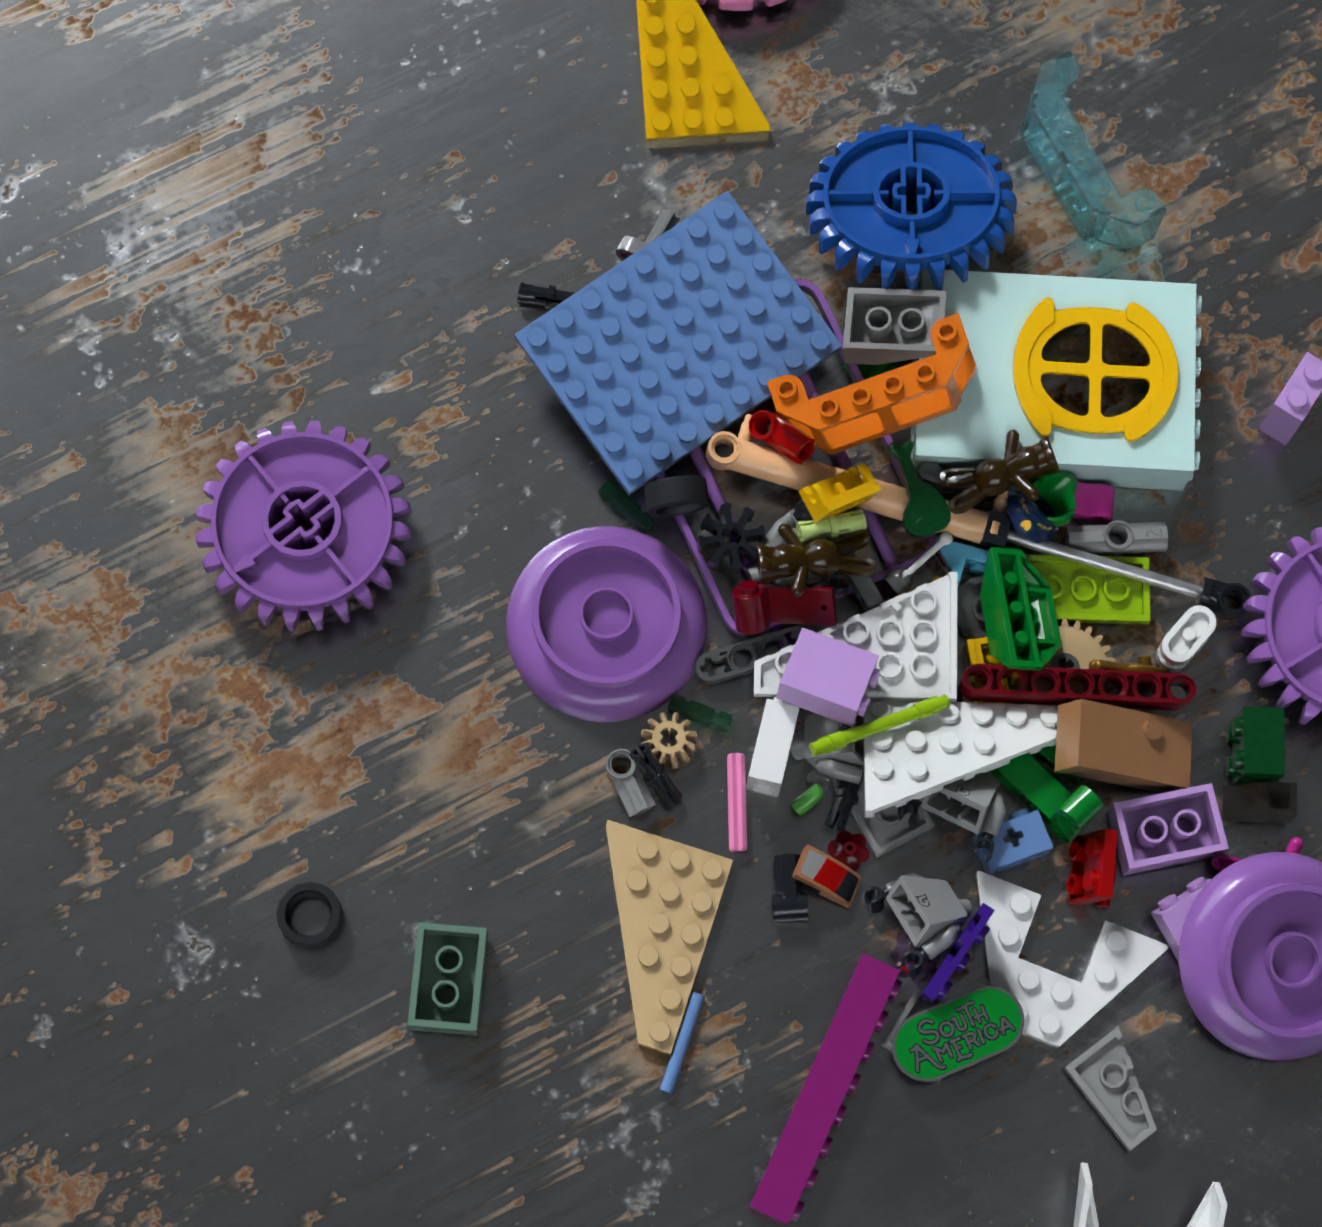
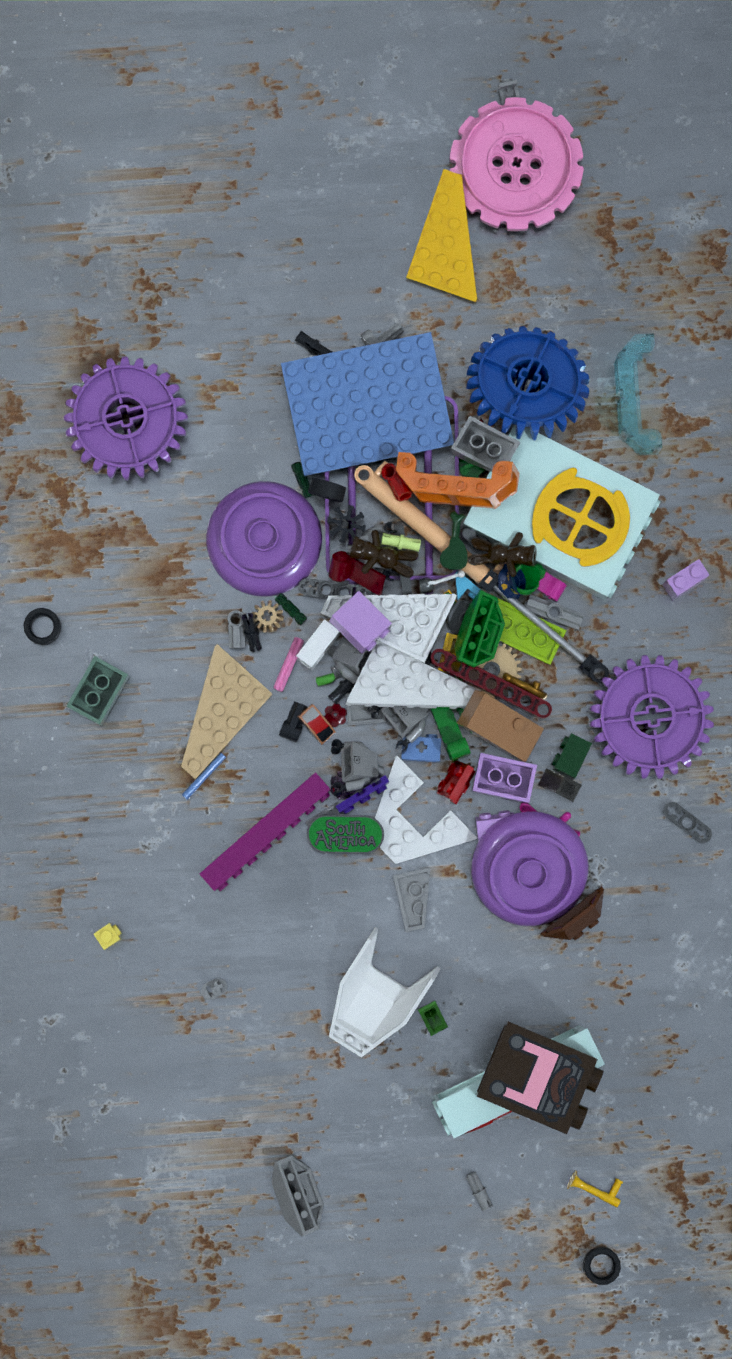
camera: 25 degrees right, 10 degrees up
yellow hinge [798,463,882,524] -> none
lime piece [809,694,950,757] -> none
white brick [1156,605,1216,673] -> none

